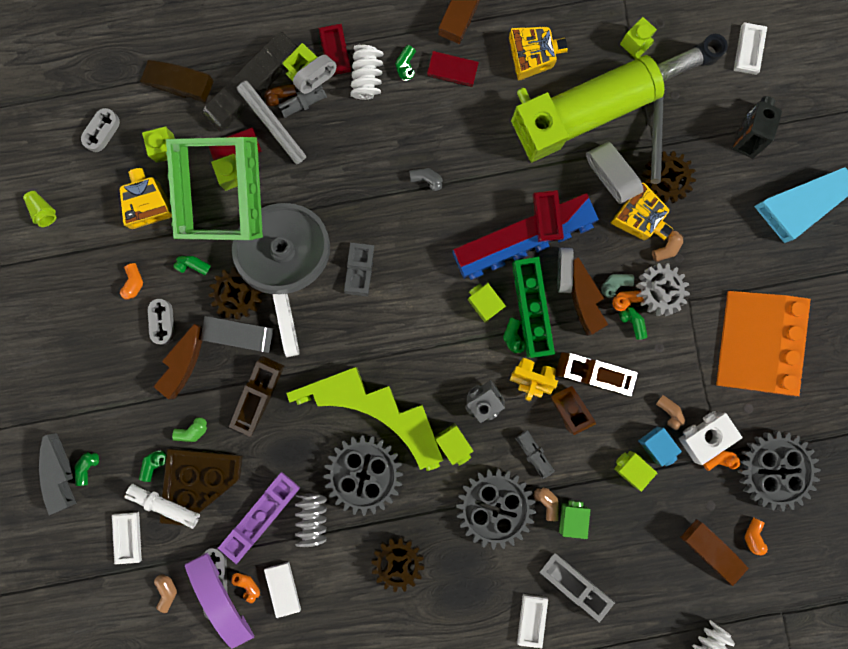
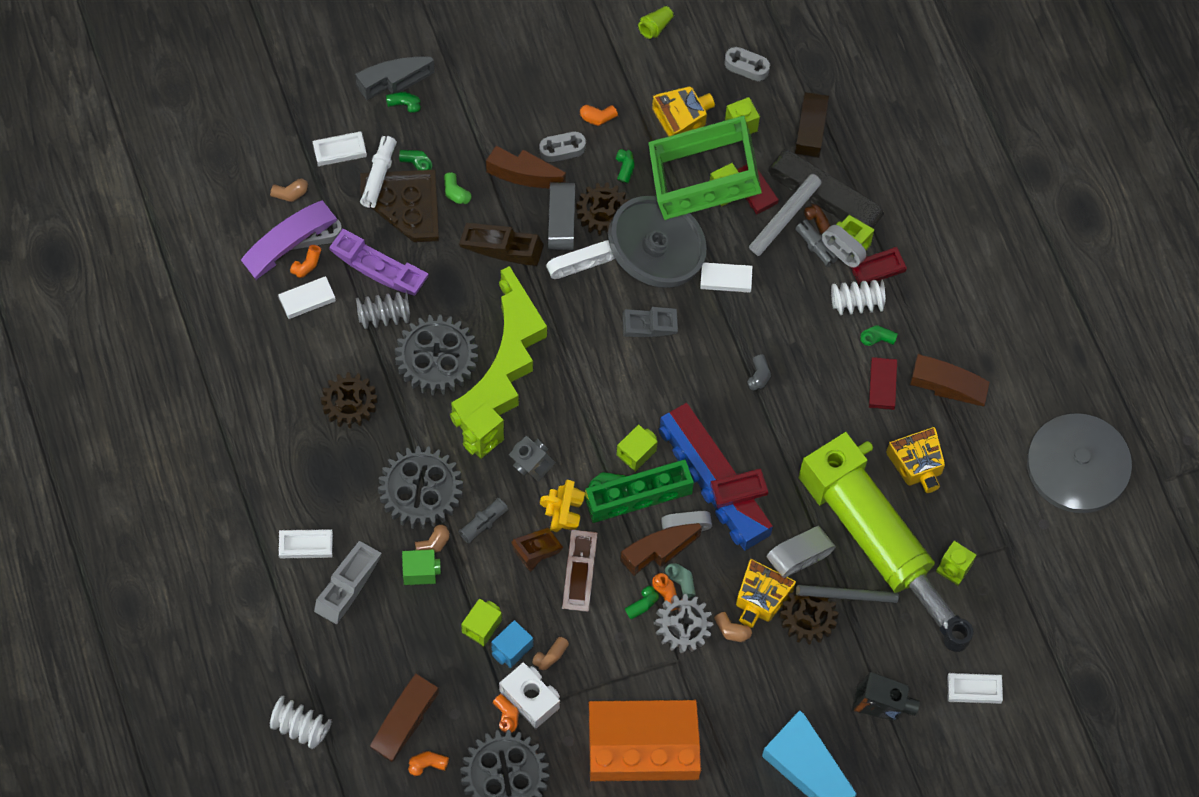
camera: 85 degrees right, 20 degrees down
none -> white tile [700,263,752,292]

